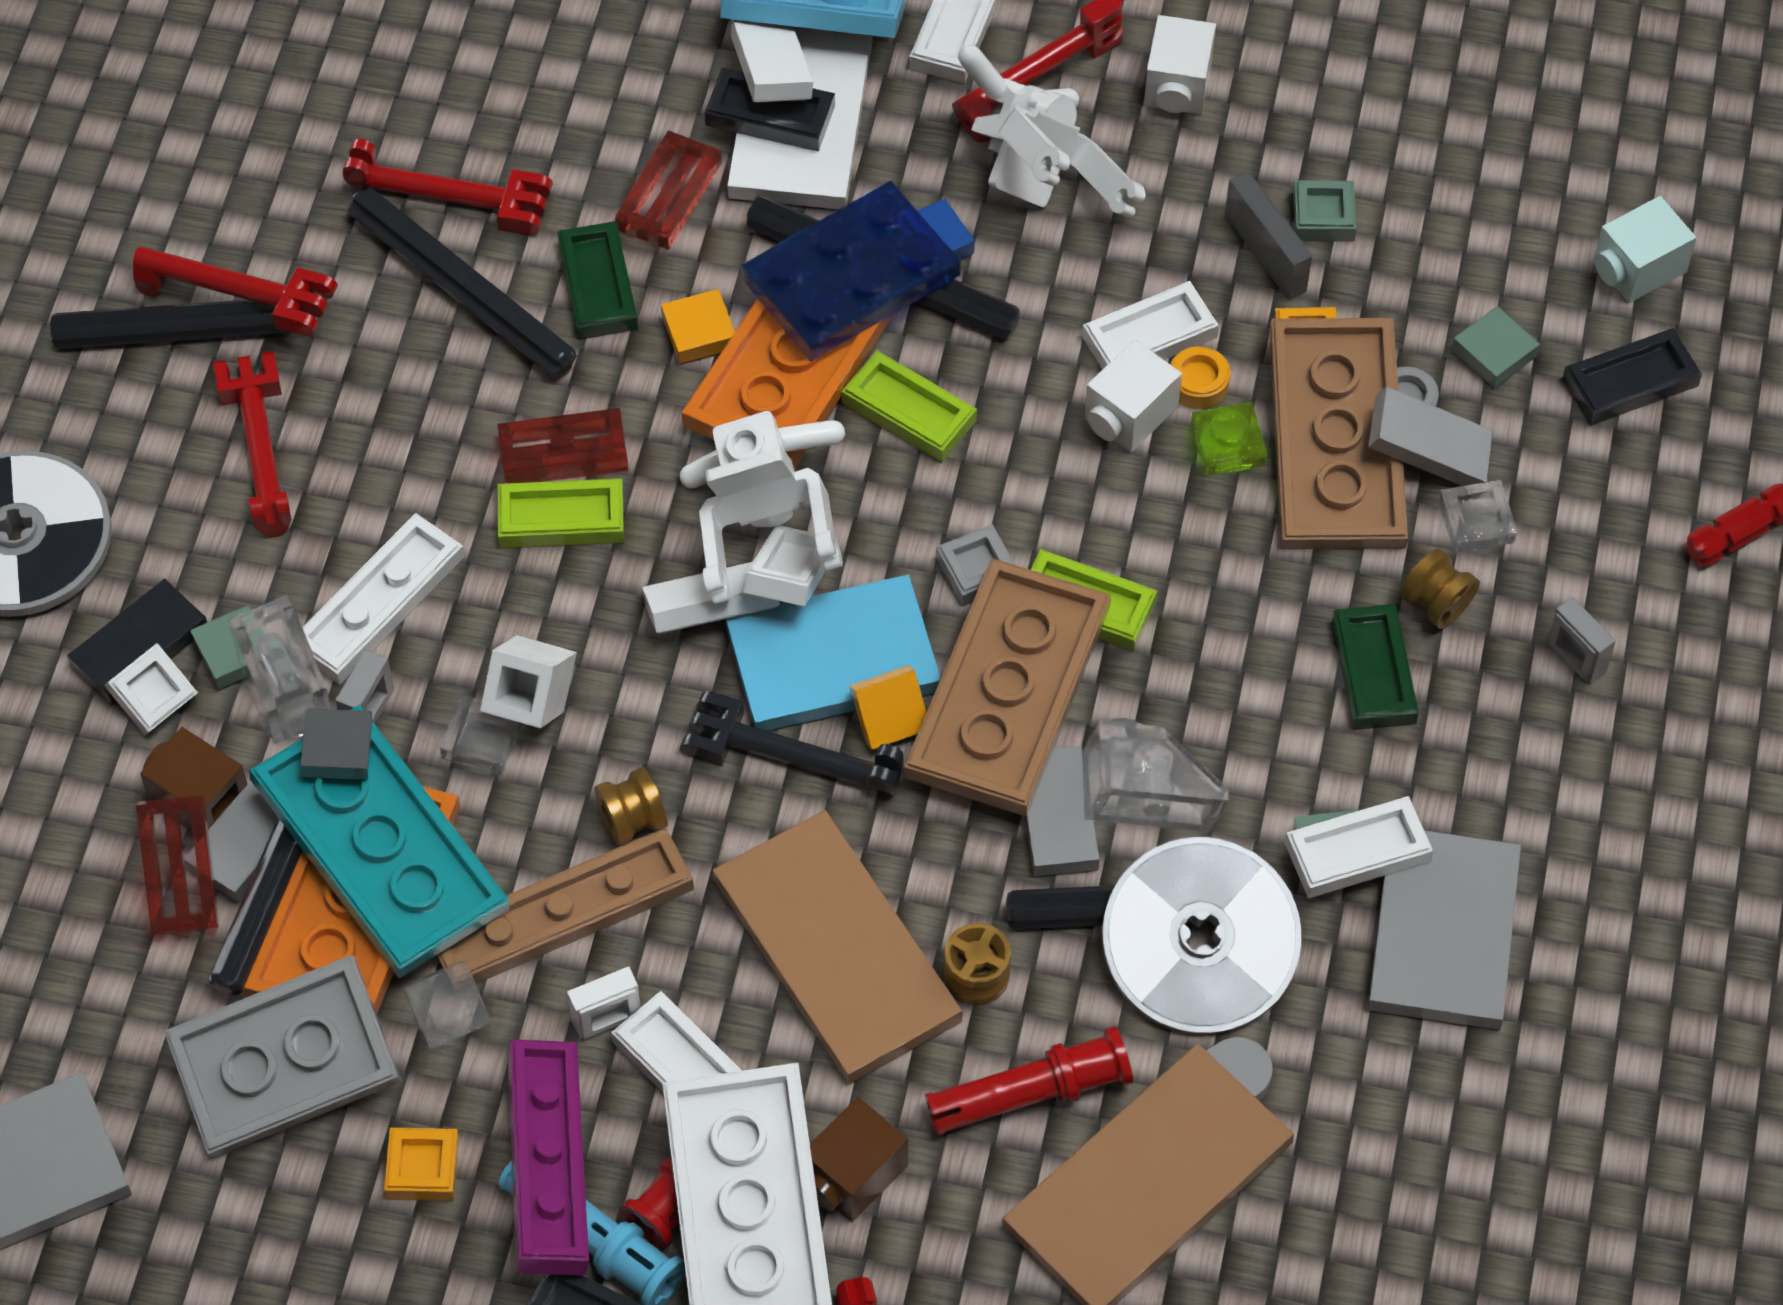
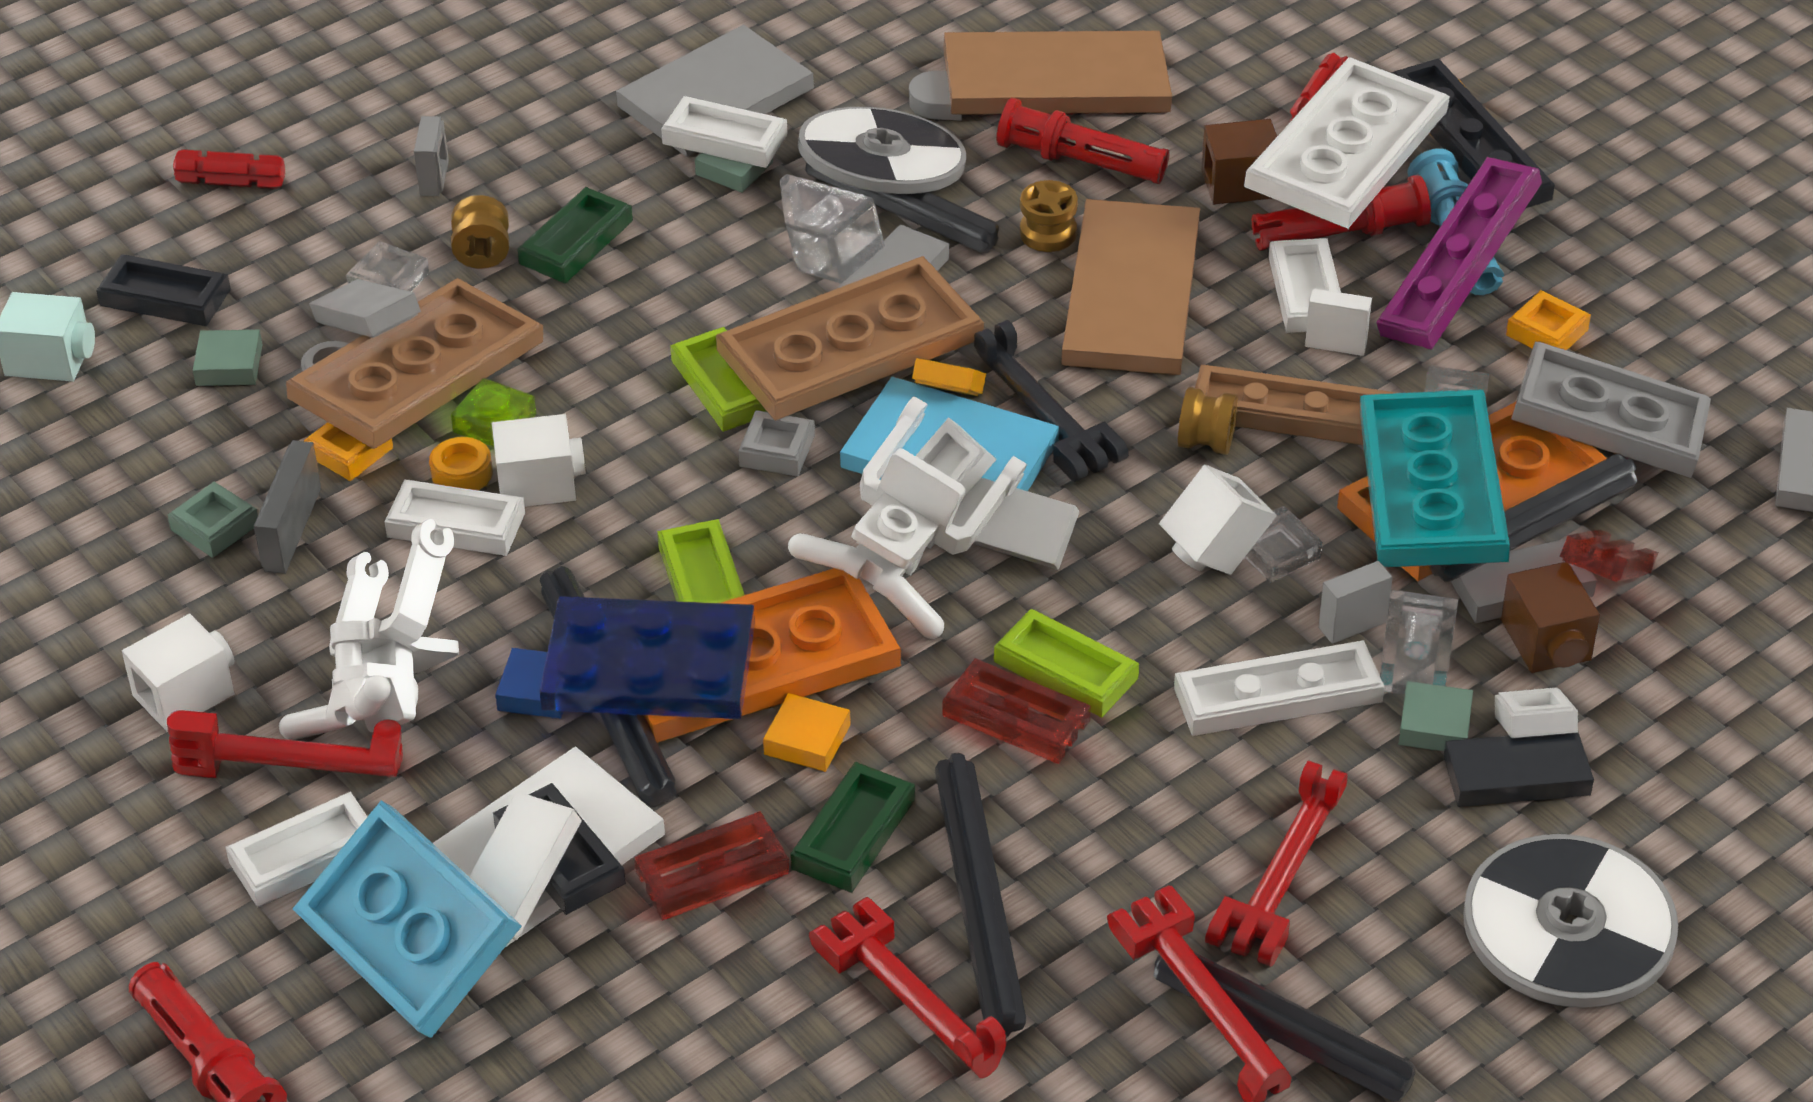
camera: 140 degrees left, 15 degrees down
dark grey tile [301,708,373,780] -> none

